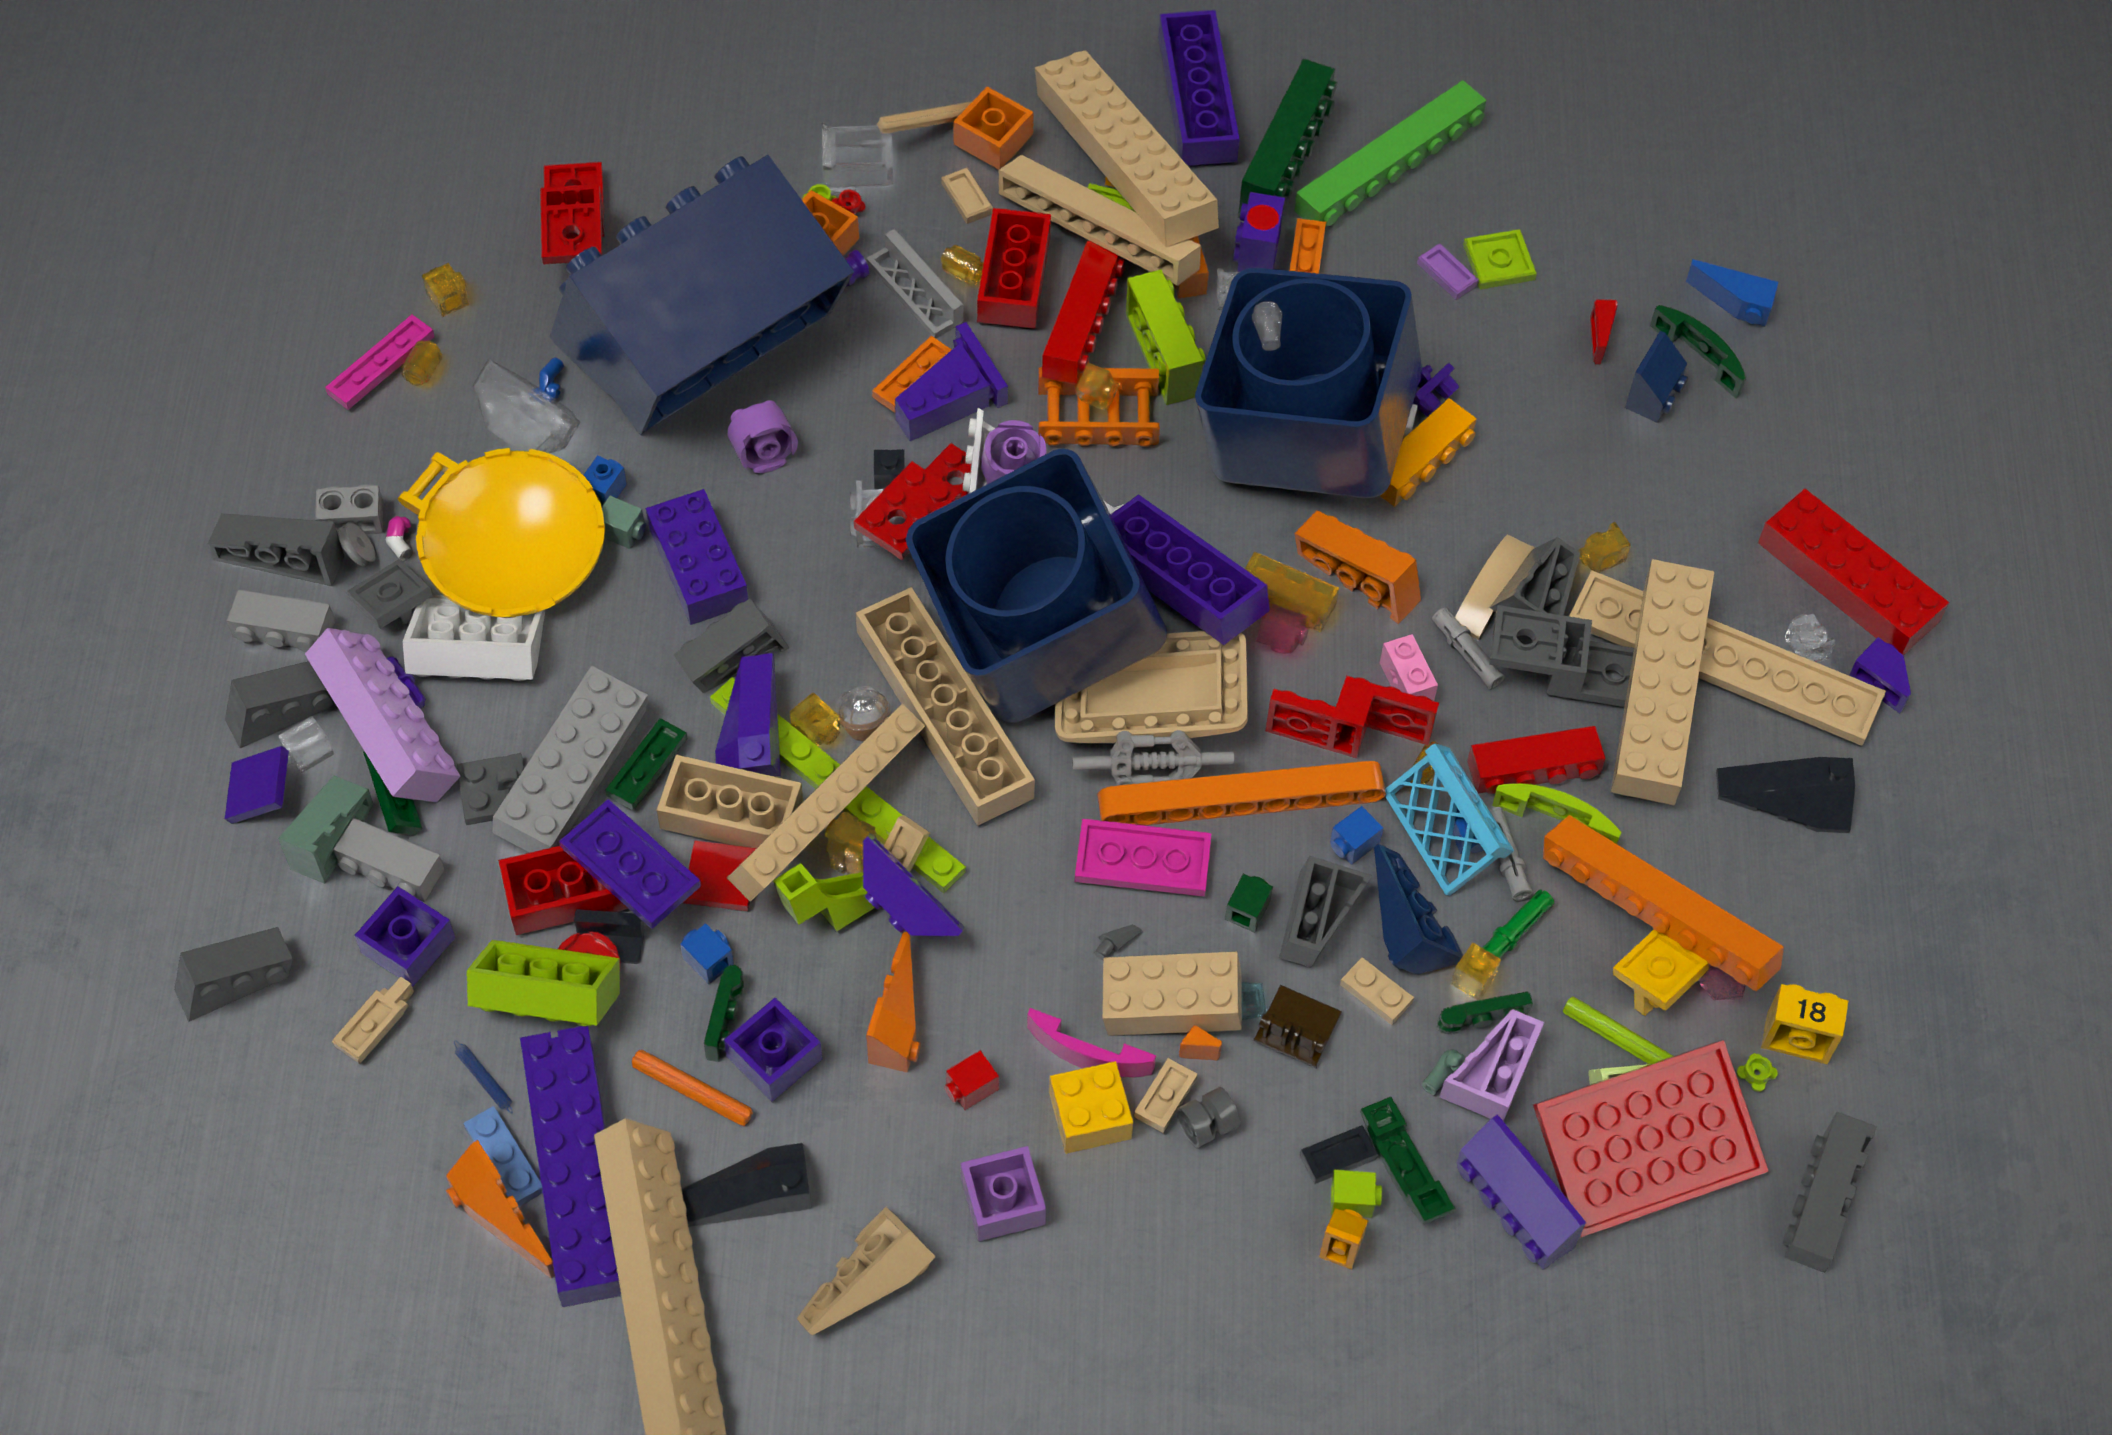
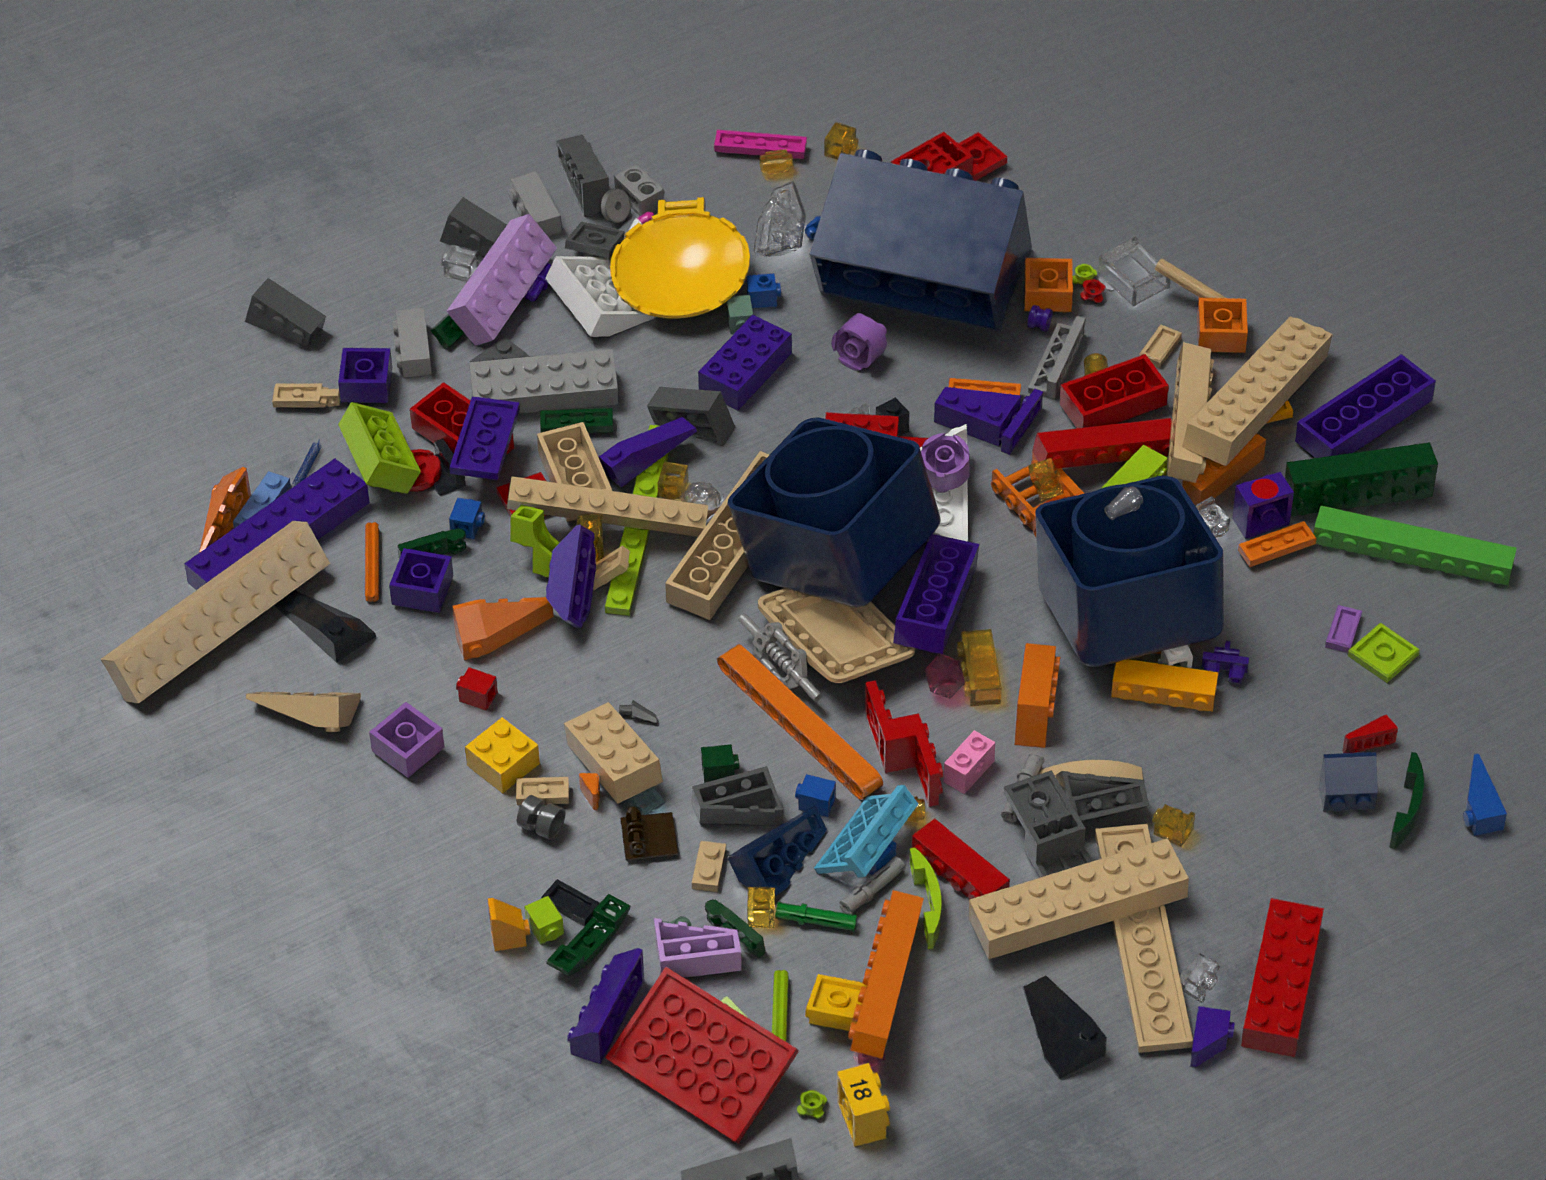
camera: 60 degrees right, 10 degrees down
dark purple tile [224,746,289,824] -> none
sand green wedge [278,775,374,884] -> none
dark pink slope [1027,1008,1156,1077] -> none
dark pink plate [1074,819,1212,897] -> none

